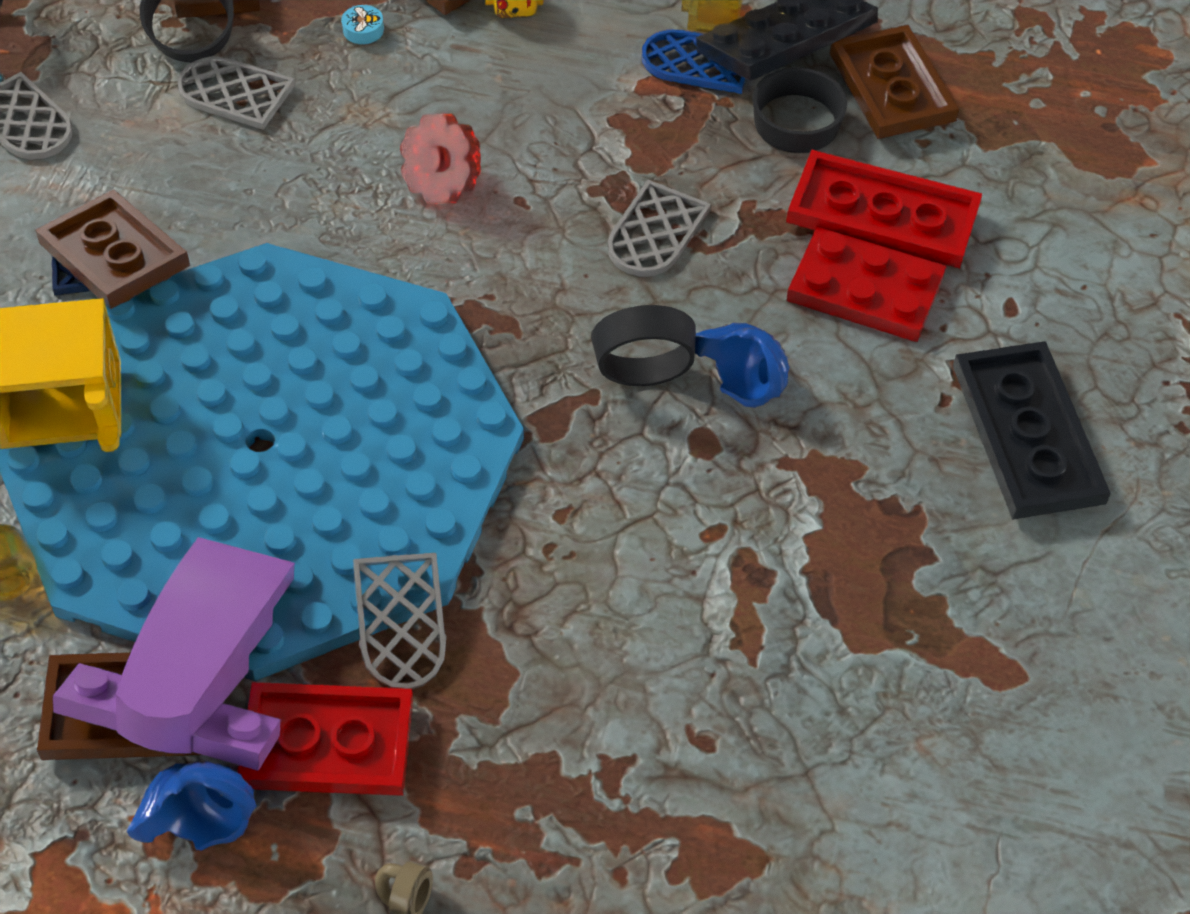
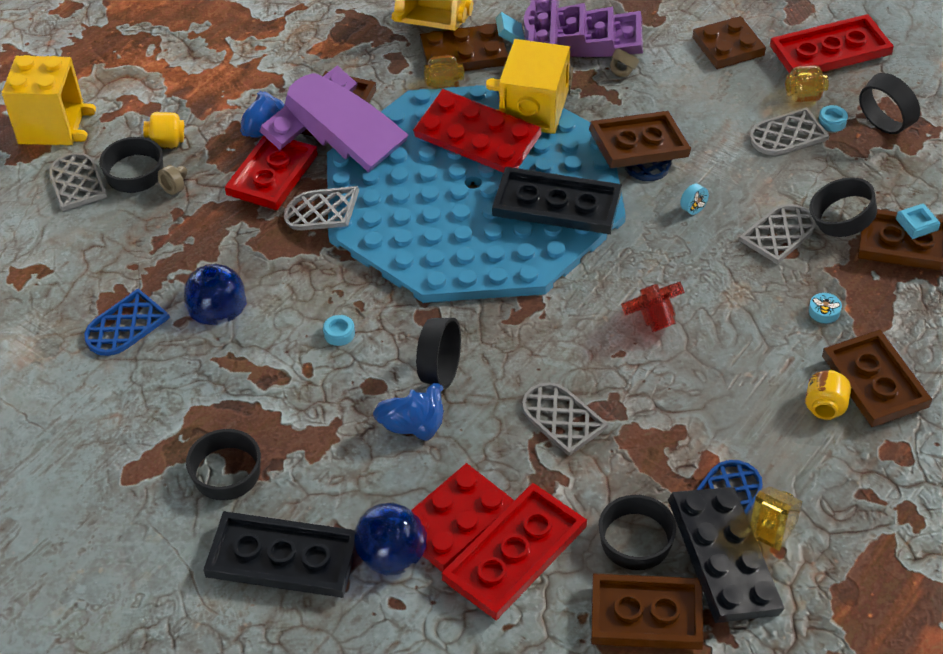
camera: 115 degrees right, 5 degrees down
none -> blue window [84,288,170,356]
none -> clear blue cylinder [184,263,247,325]
none -> black tyre [186,429,261,500]
none -> medium azure tile [323,315,355,346]
none -> clear blue cylinder [354,502,427,576]
none -> red plate [413,89,541,173]
none -> black plate [492,167,622,235]
none -> medium azure tile [680,184,709,215]

